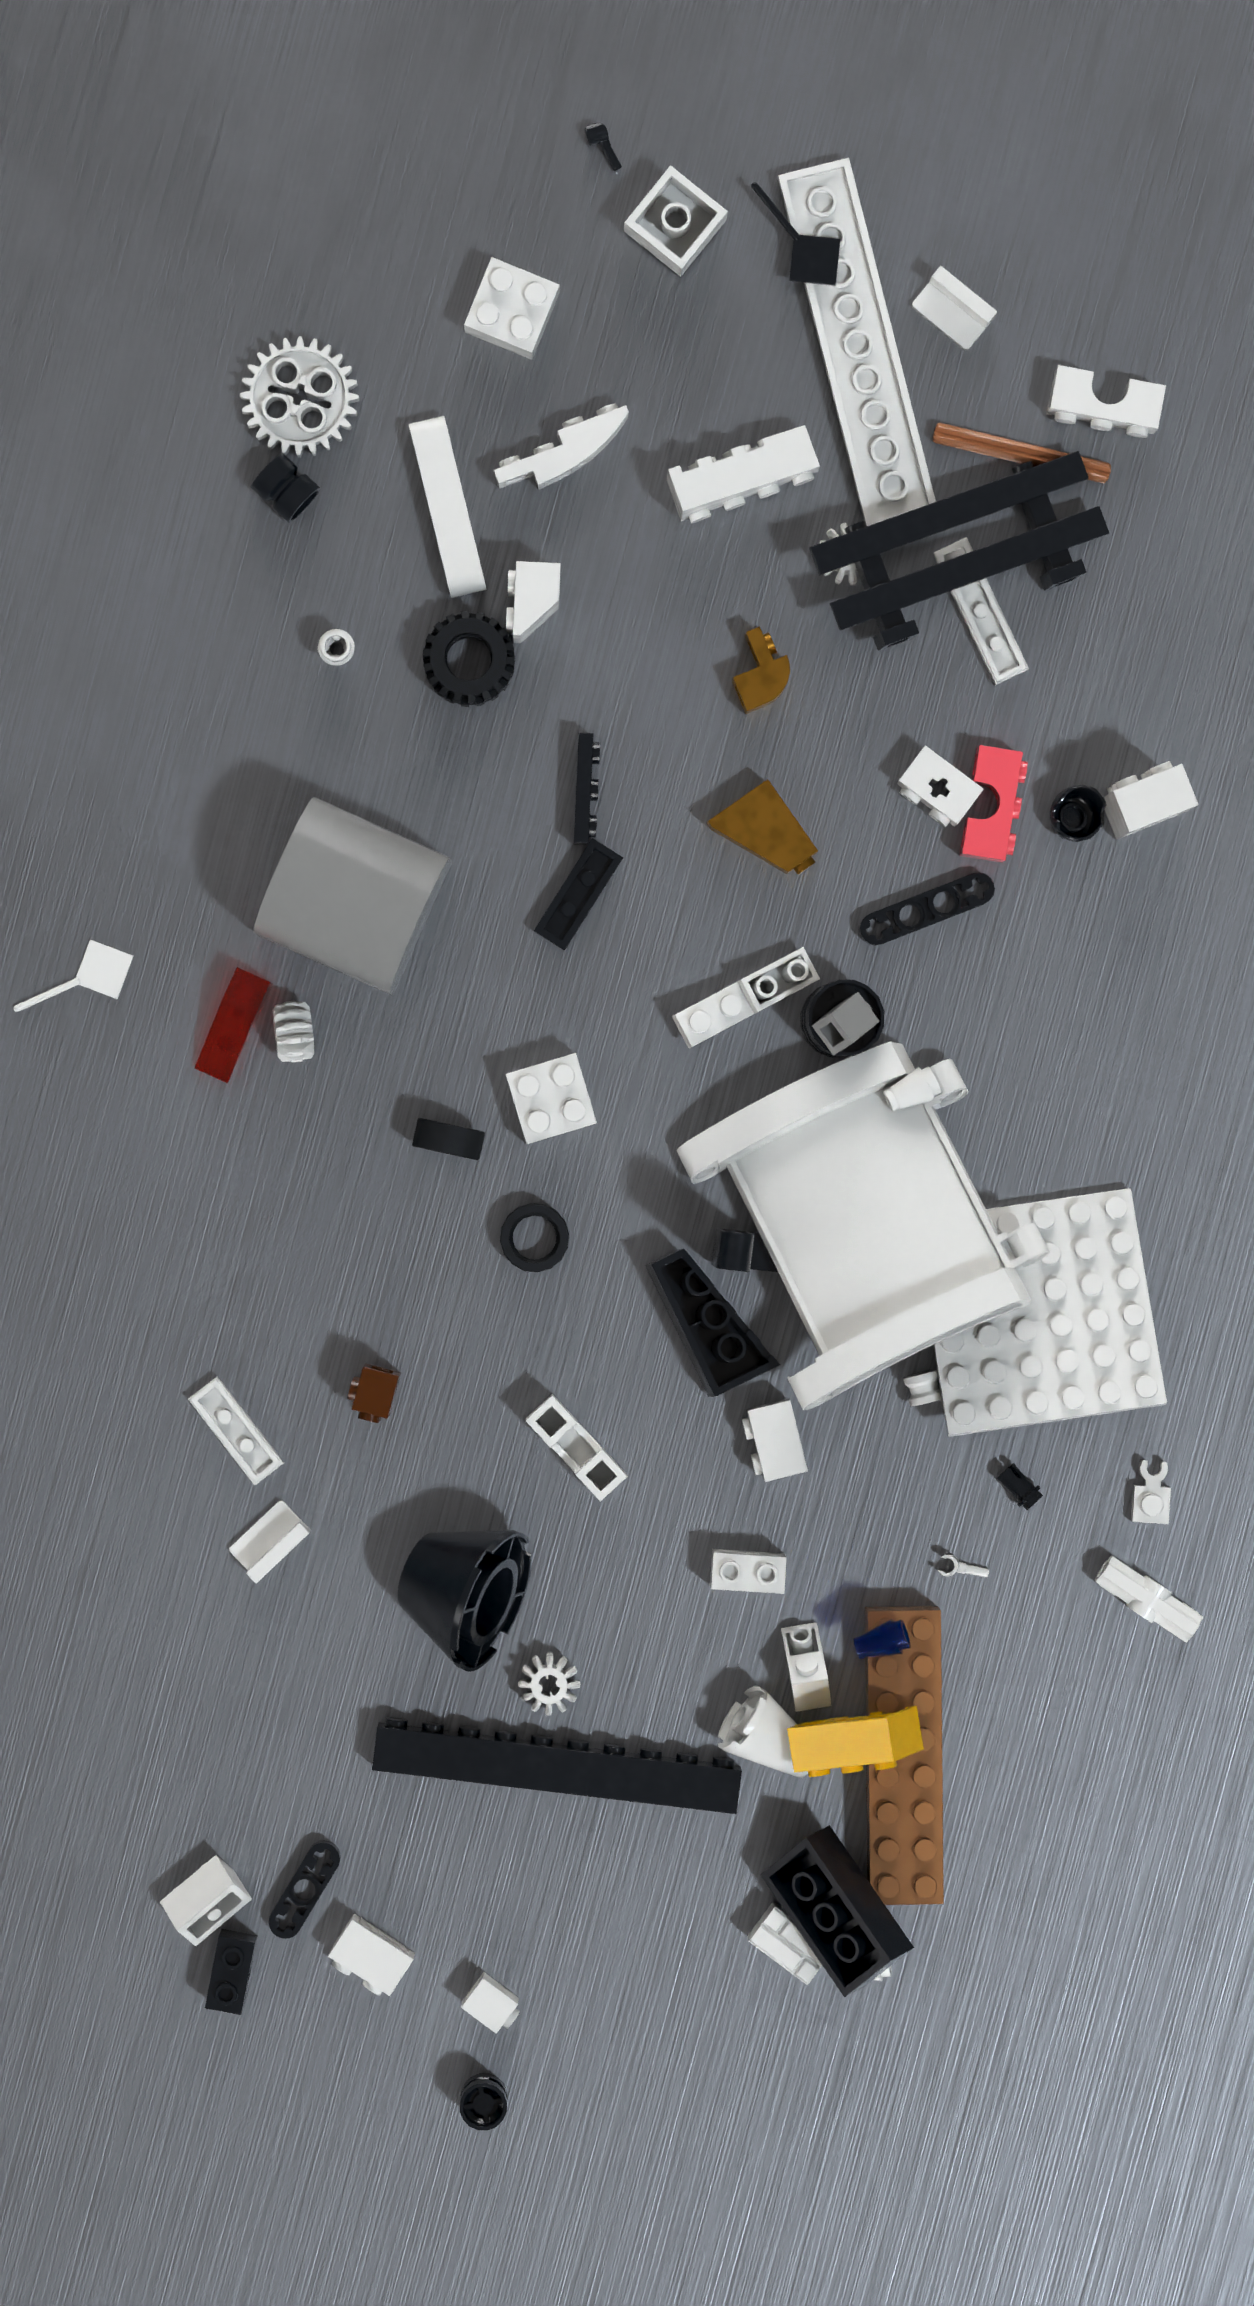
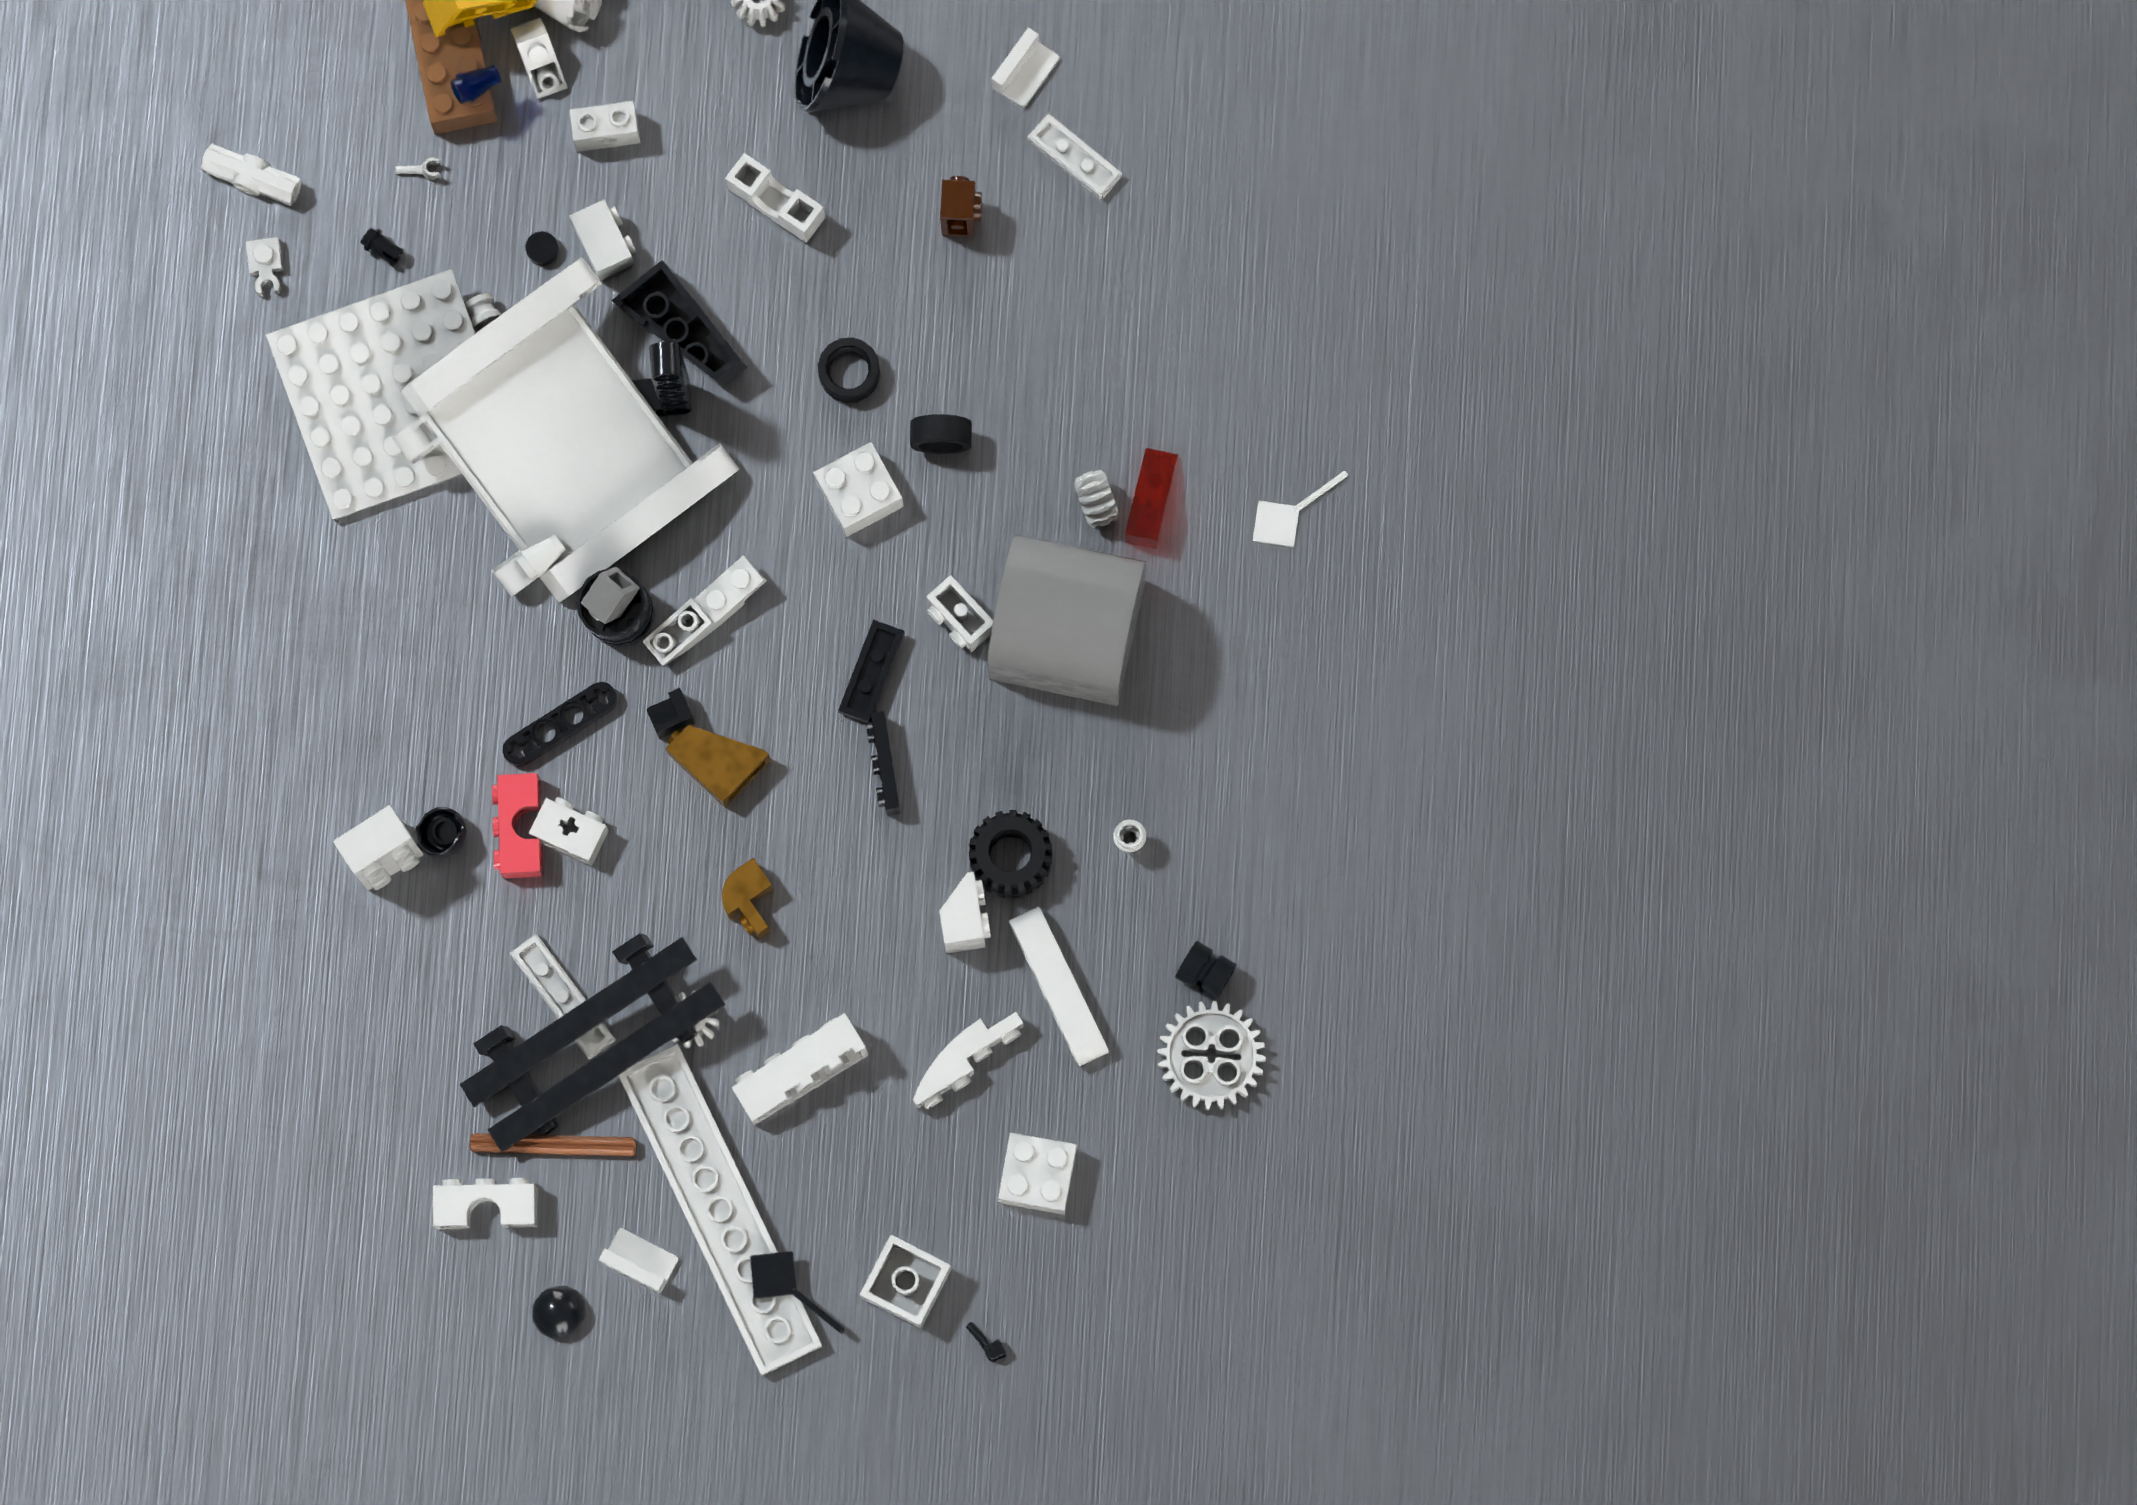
camera: 170 degrees right, 10 degrees down
none -> black tile [525,231,559,266]
none -> black hair [532,1285,586,1338]
none -> black panel [647,688,696,739]
none -> white brick [926,575,993,653]

